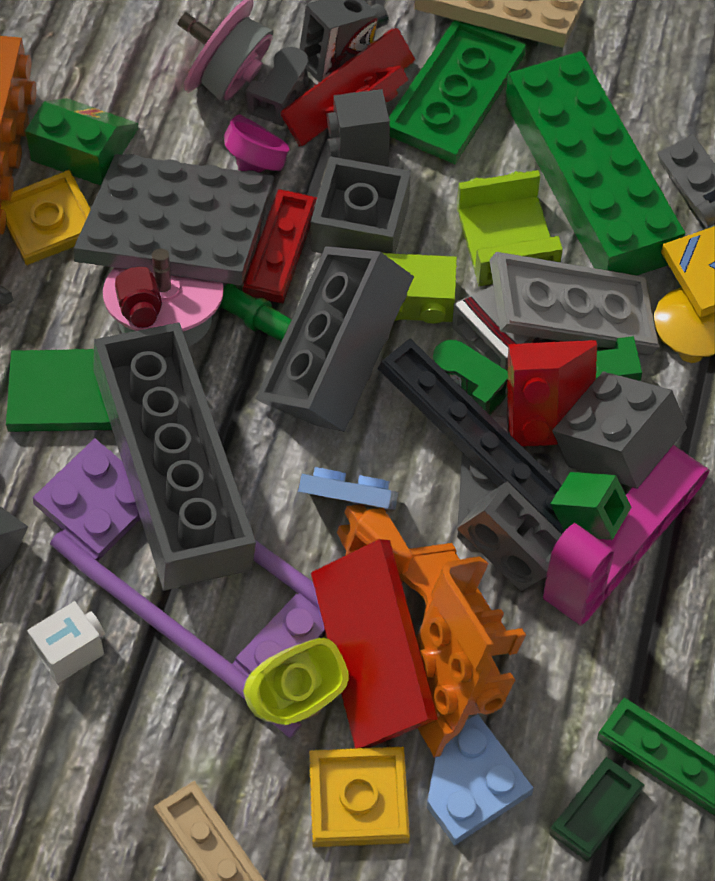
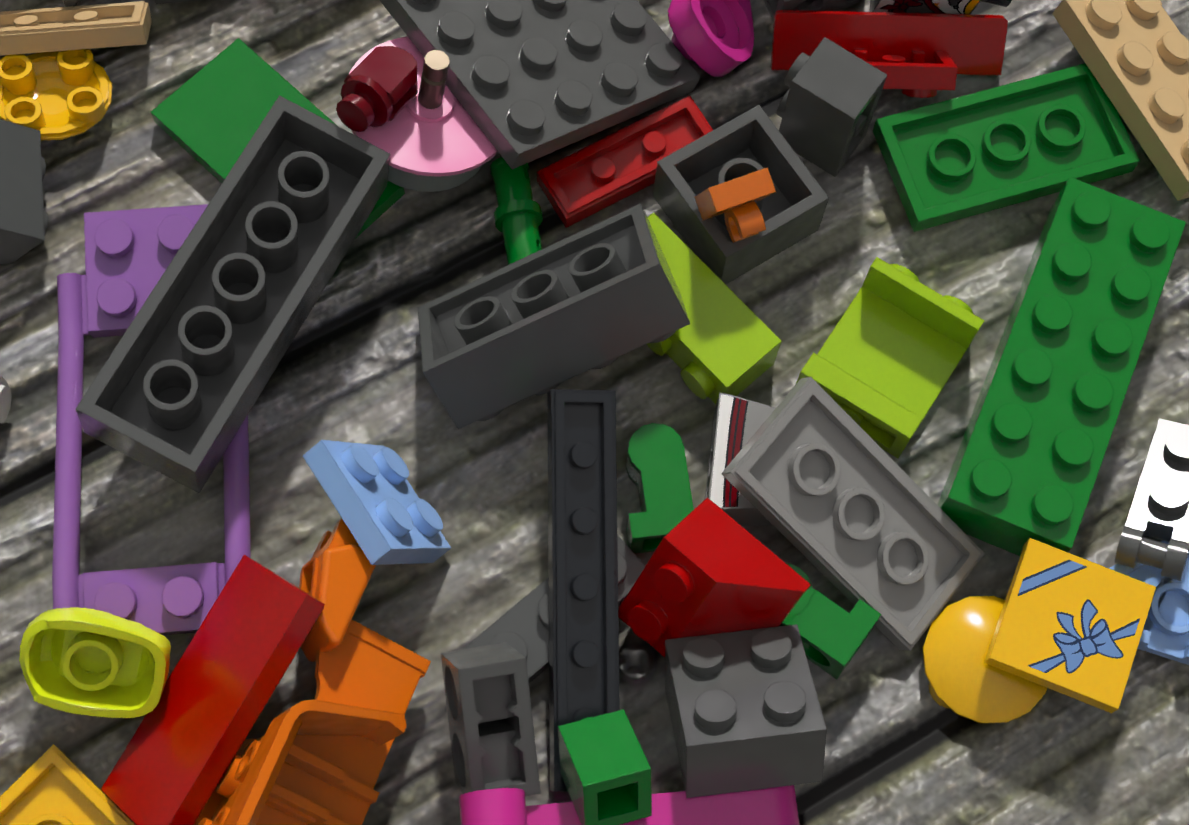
camera: 40 degrees right, 10 degrees up
none -> orange tile [694,167,776,243]

